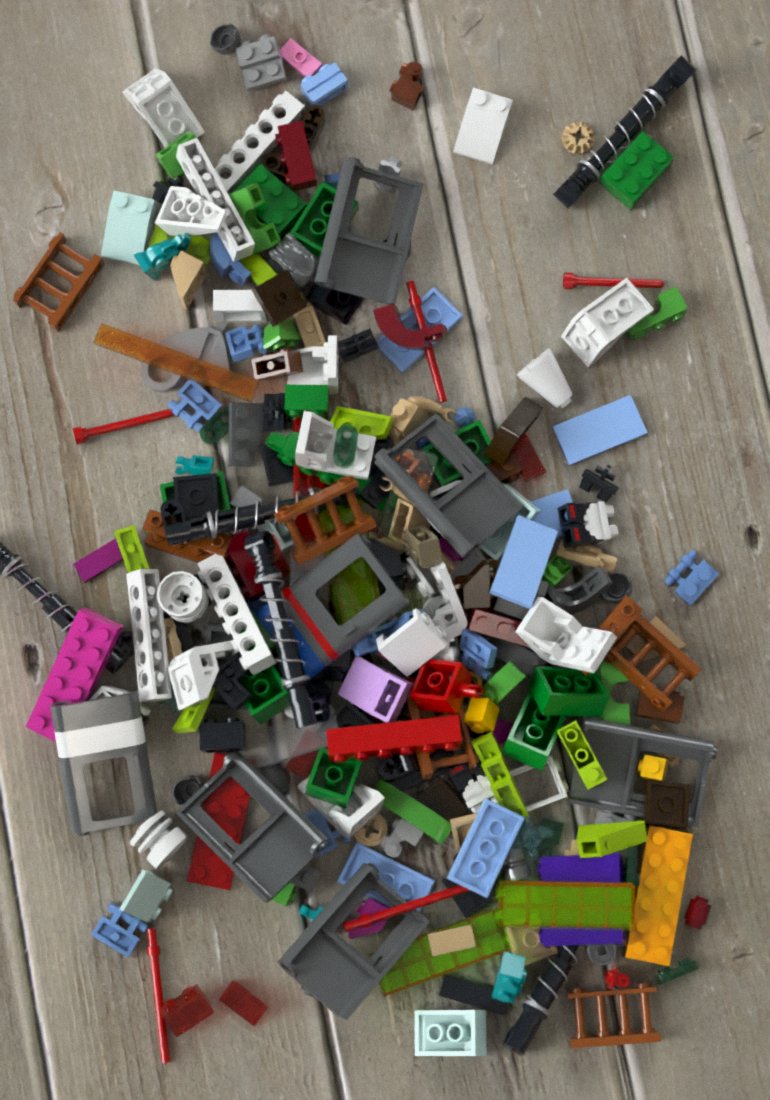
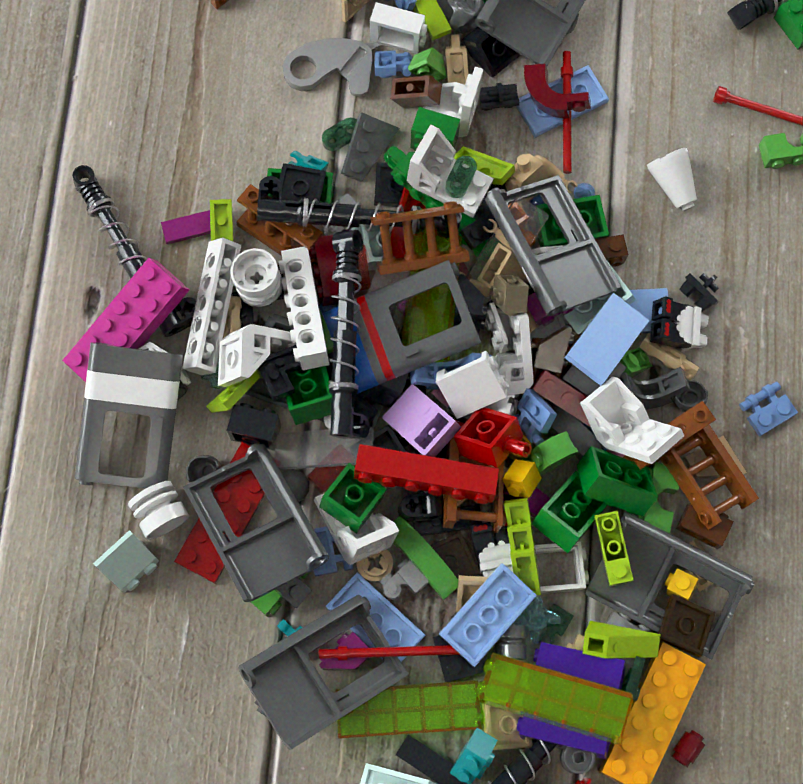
camera: 10 degrees right, 5 degrees down
red piece [73,409,174,445] -> none
medium blue plate [91,902,149,958] -> none
clear orange plate [93,323,259,402] -> none
red bar [147,928,170,1063] -> none
clear red brick [160,984,214,1037] -> none
medium blue plate [167,378,223,433] -> none
clear red hinge [219,980,269,1027] -> none
dark brown plate [252,270,307,327] -> none
black hips [262,393,286,432] -> none
tan slope [428,925,476,956] -> none
dark brown beam [484,397,543,466] -> none
clear red hinge [513,433,546,483] -> none
light blue tile [552,395,647,466] -> none
white bracket [561,278,654,368] -> none

